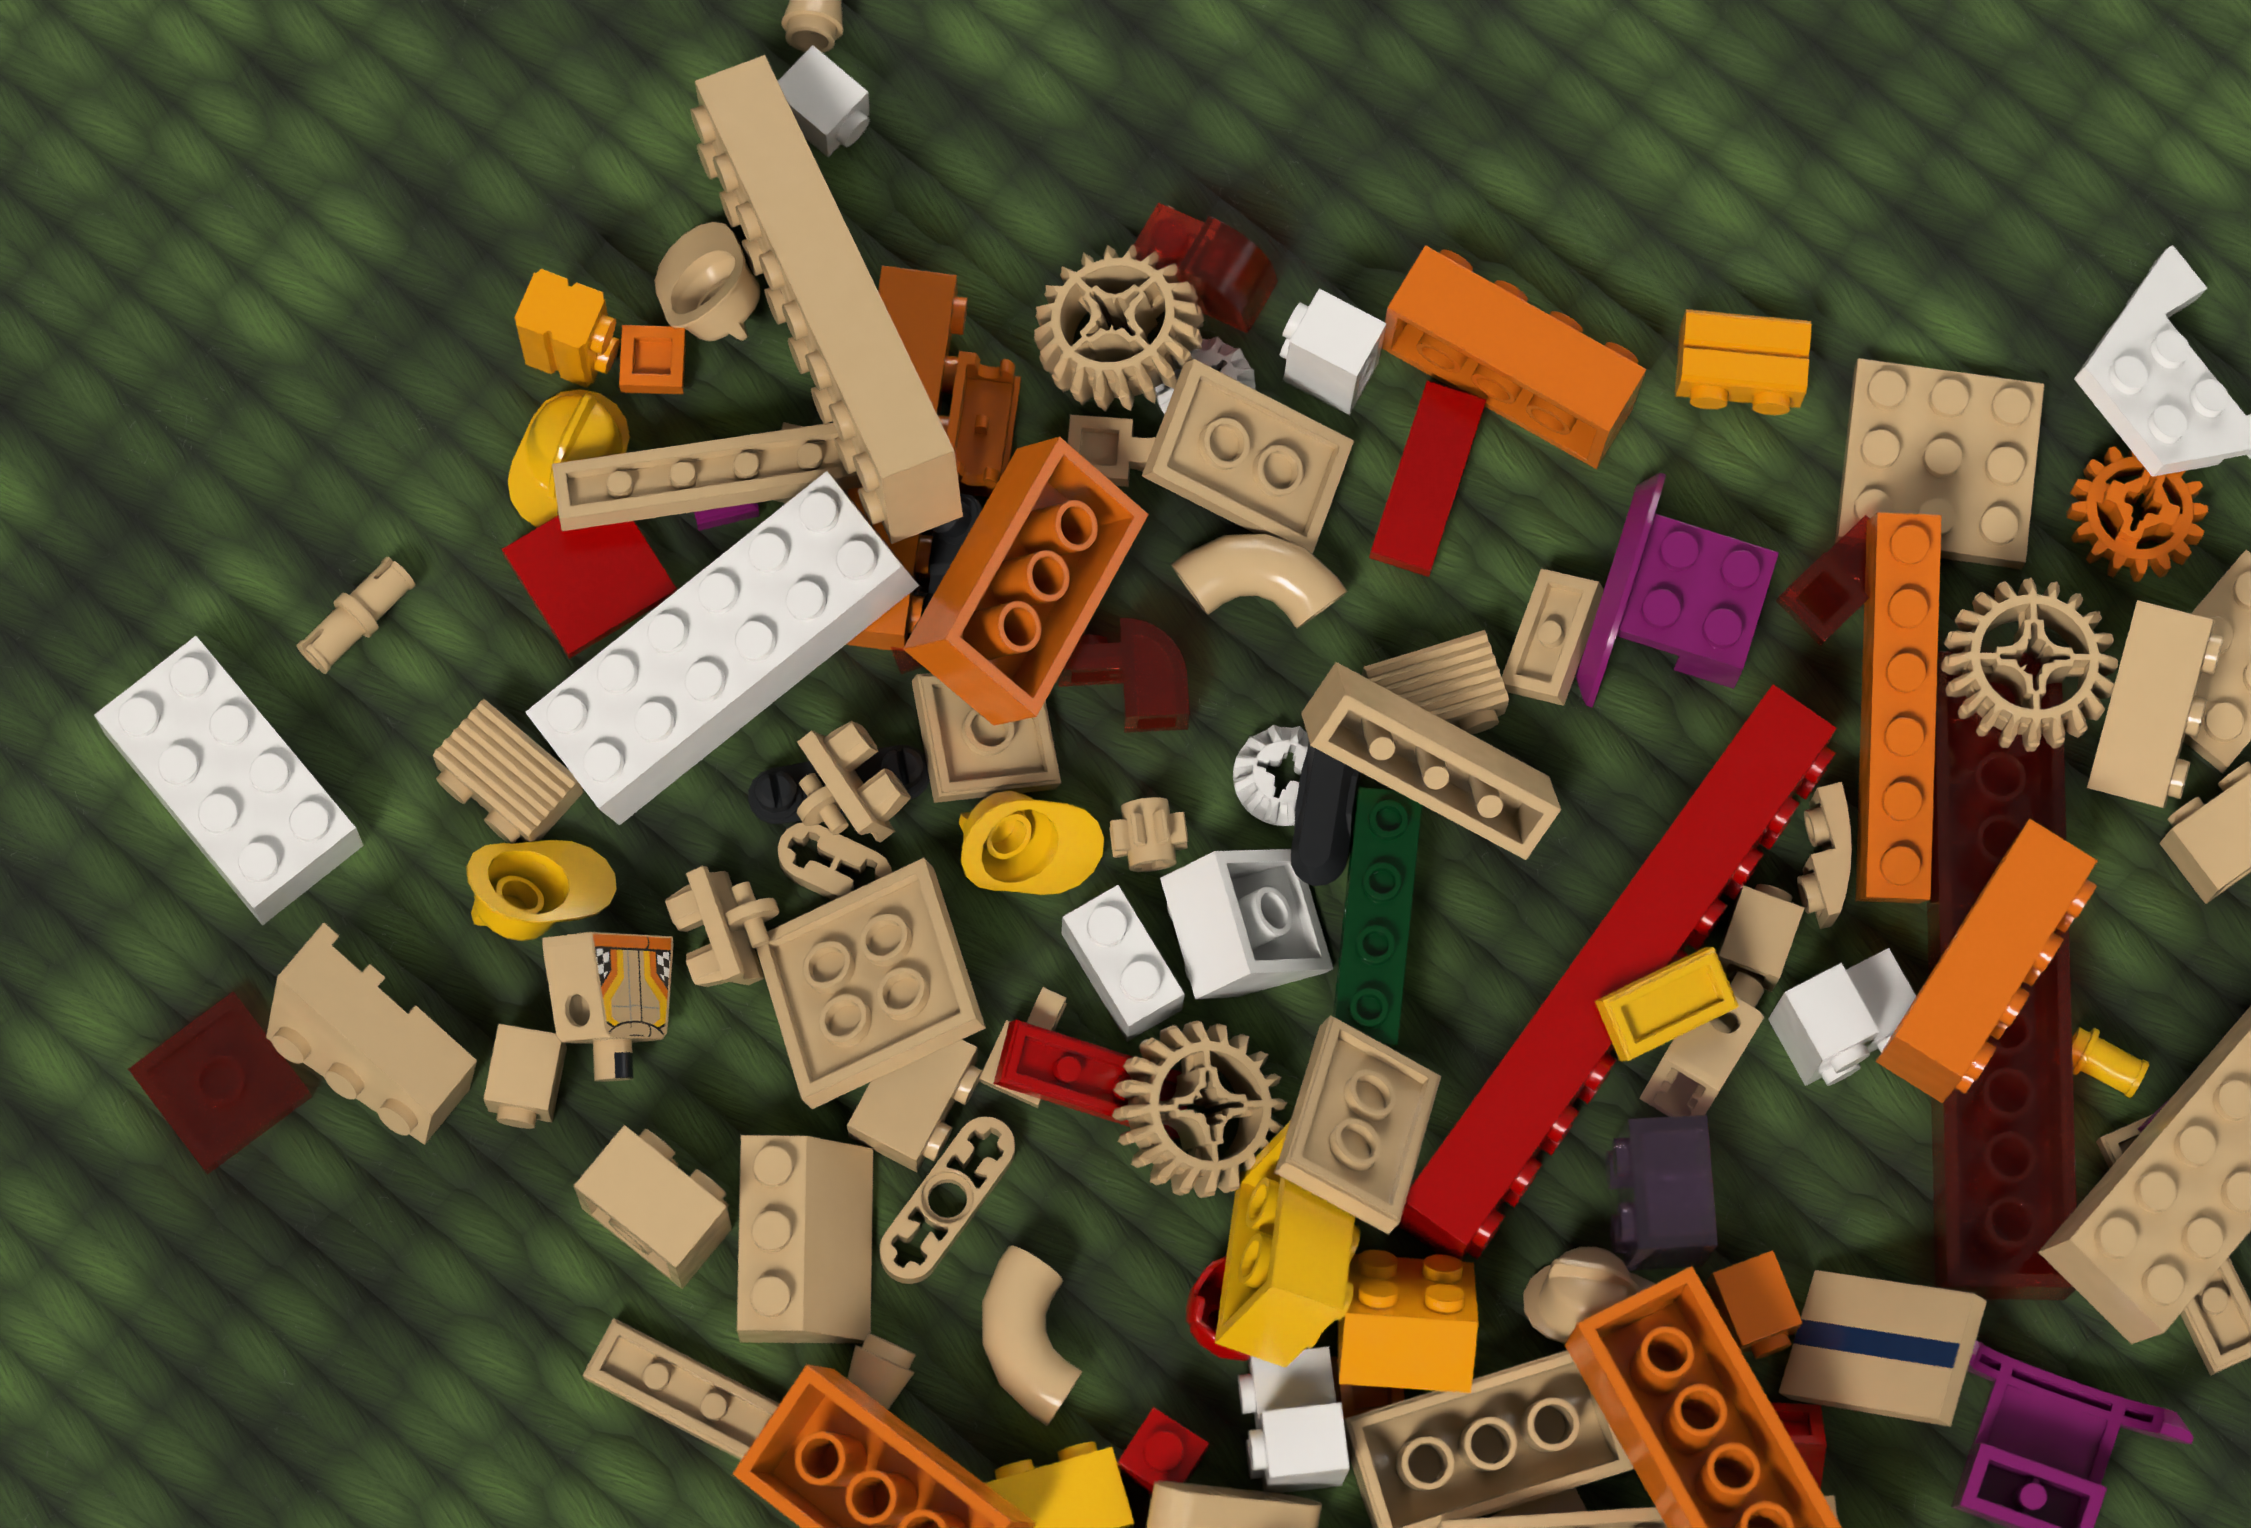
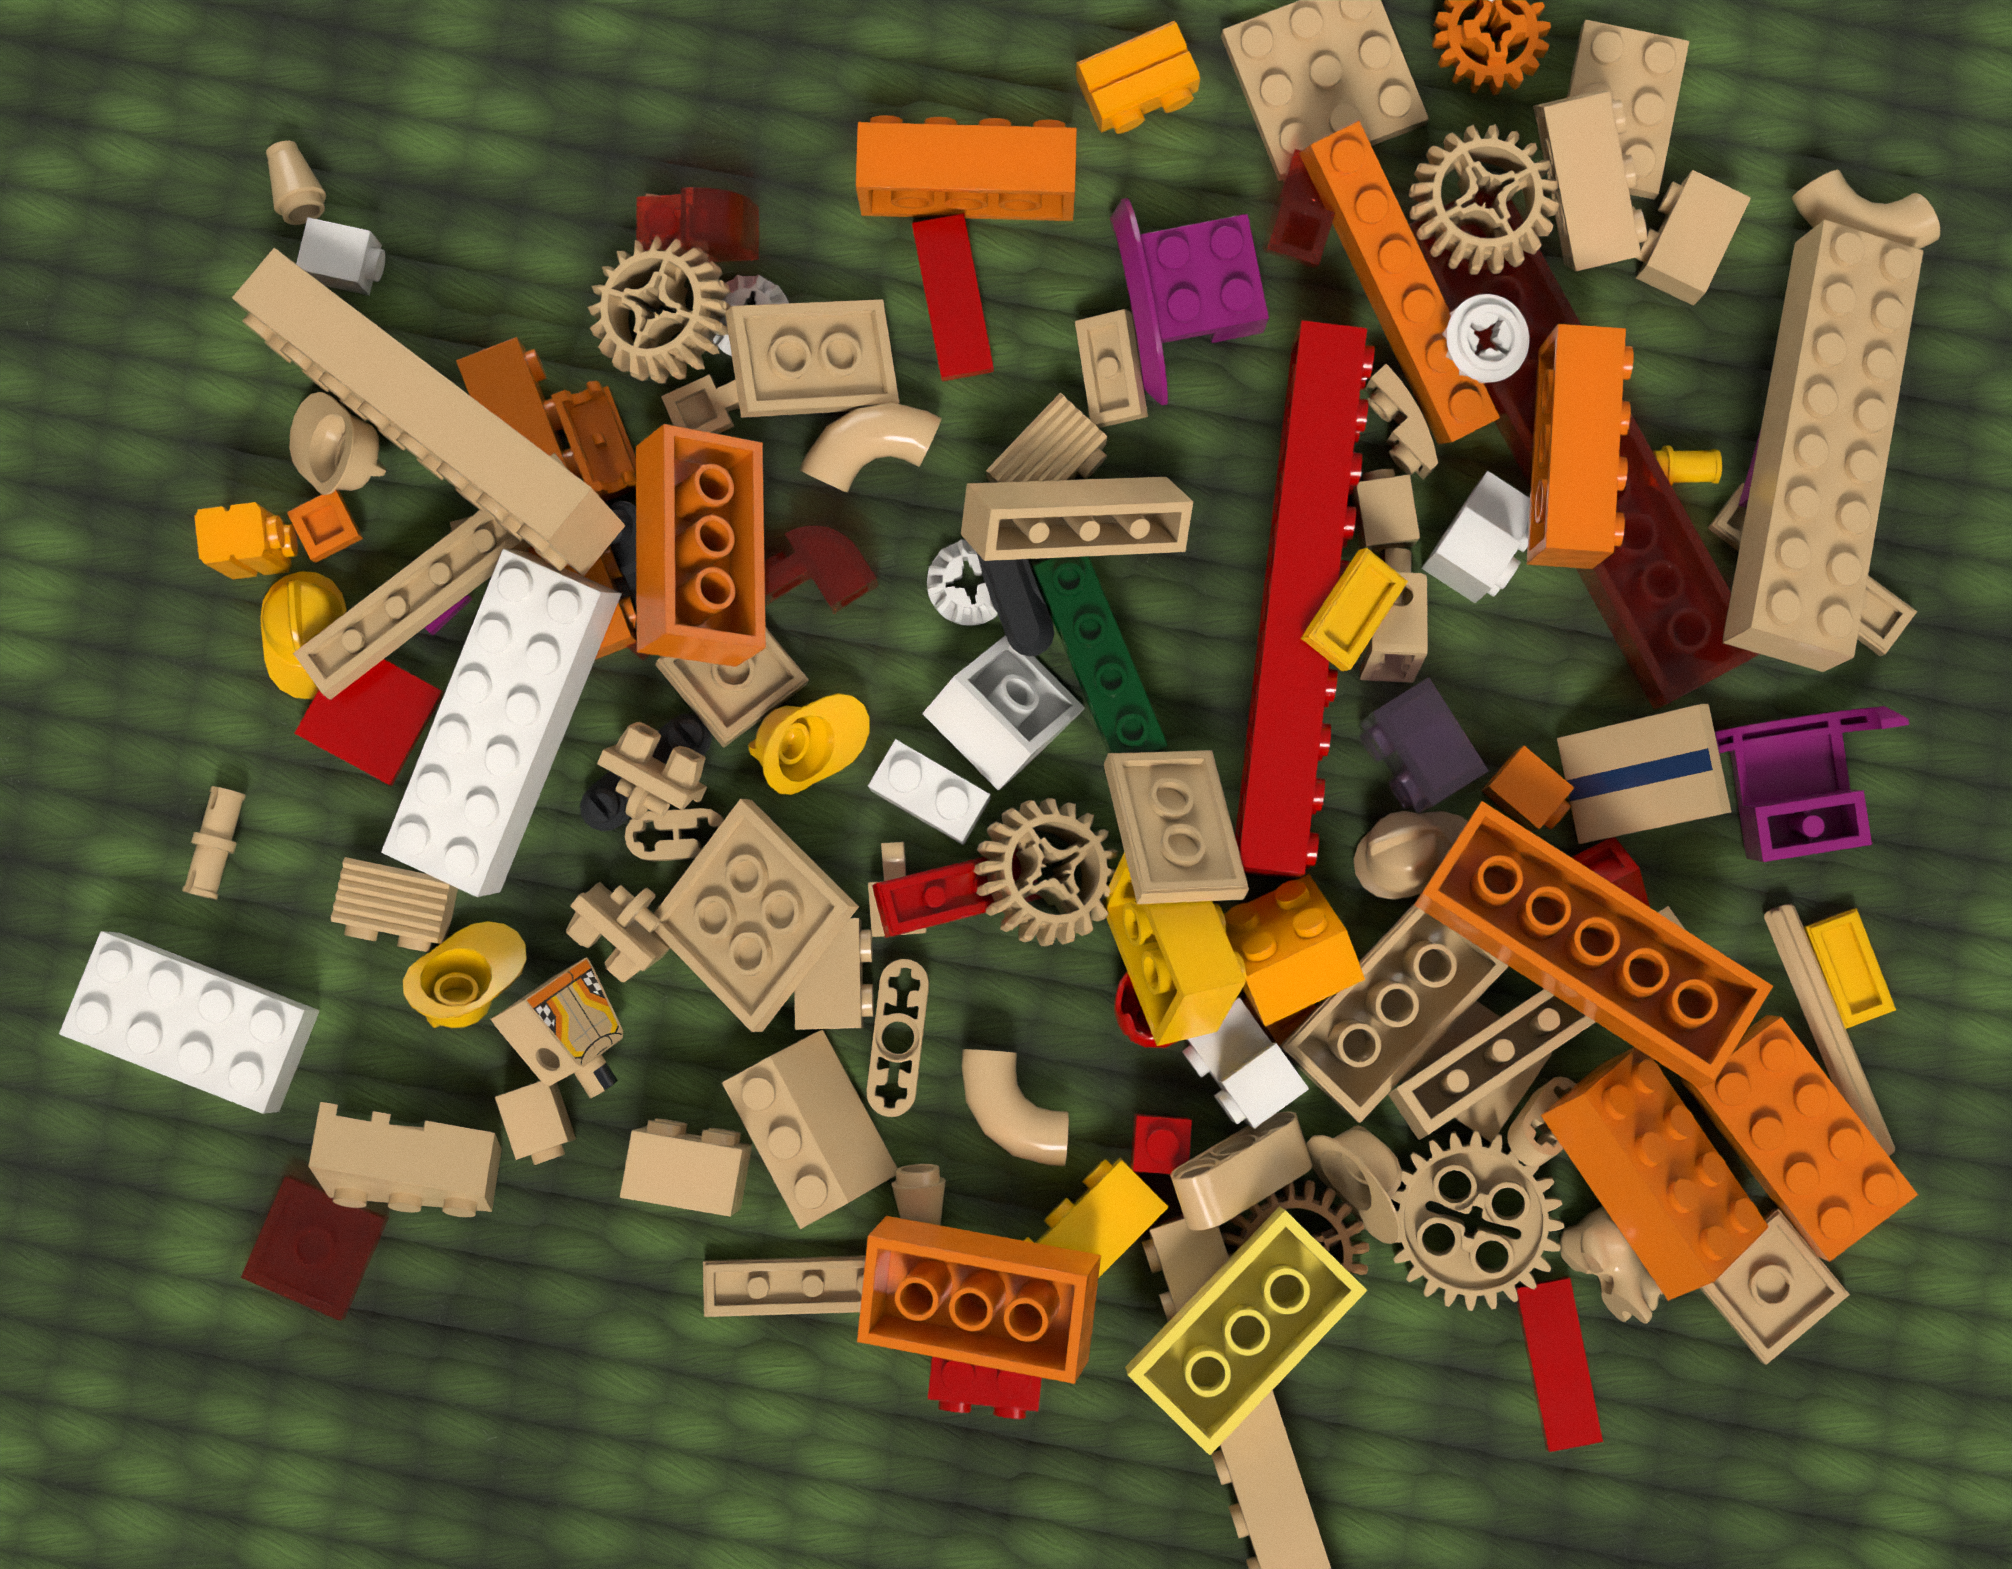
camera: 20 degrees left, 10 degrees up
tan gear [1109,797,1189,872] -> none
white brick [1279,288,1387,415] -> none
none -> white gear [1442,294,1529,384]

